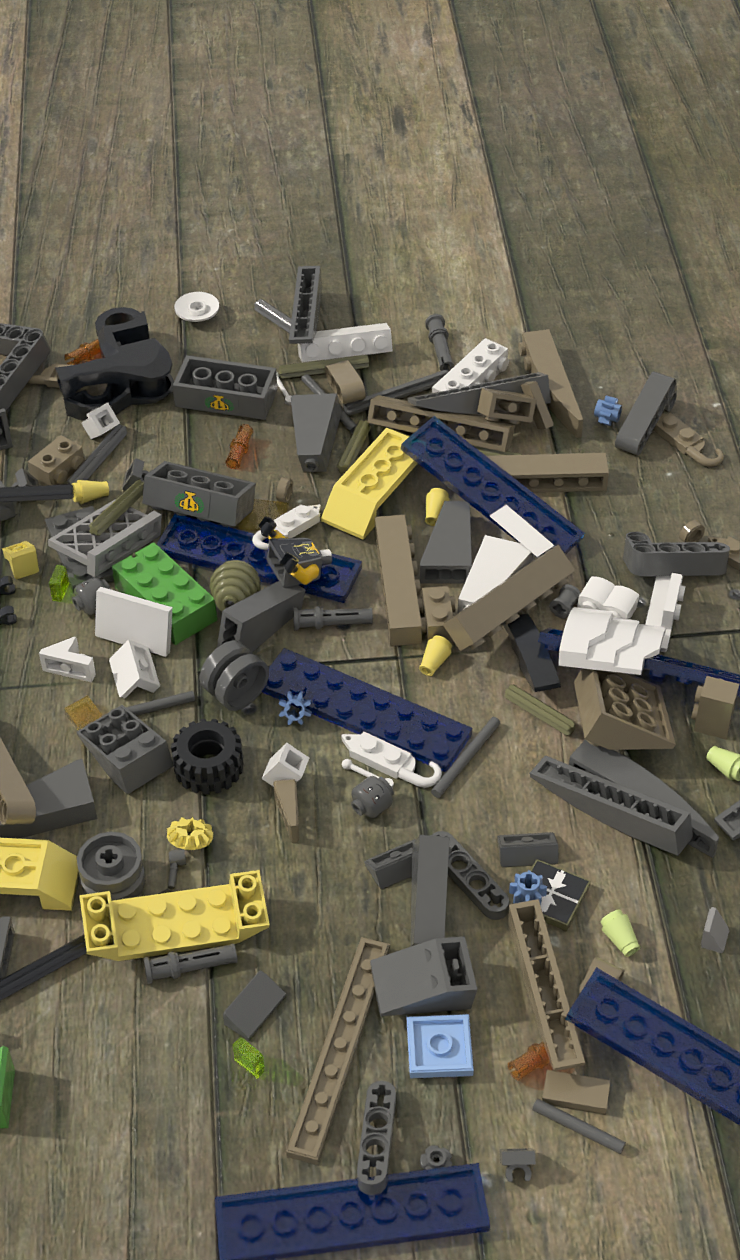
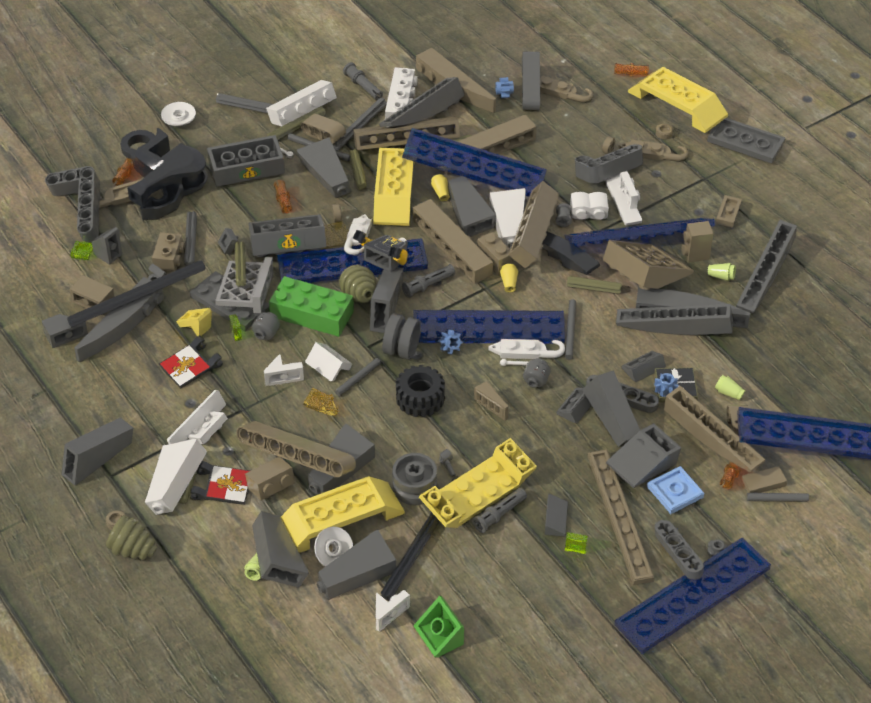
camera: 30 degrees left, 0 degrees up
light yellow cone [71,480,109,504] -> none
dark grey slope [76,705,173,795] -> none
white brick [81,403,120,439] -> none
white tile [95,587,173,657] -> none
light yellow gear [167,817,213,850] -> none
white brick [262,743,309,787] -> none
dark grey slope [289,266,322,344] -> none
dark tan brick [477,388,537,424] -> none
white sticker [490,505,554,557] -> none
dark grey tile [500,1148,536,1182] -> none
dark tan tile [521,381,553,429] -> none
white slope [559,607,666,675] -> none
light grey slope [701,907,729,953] -> none

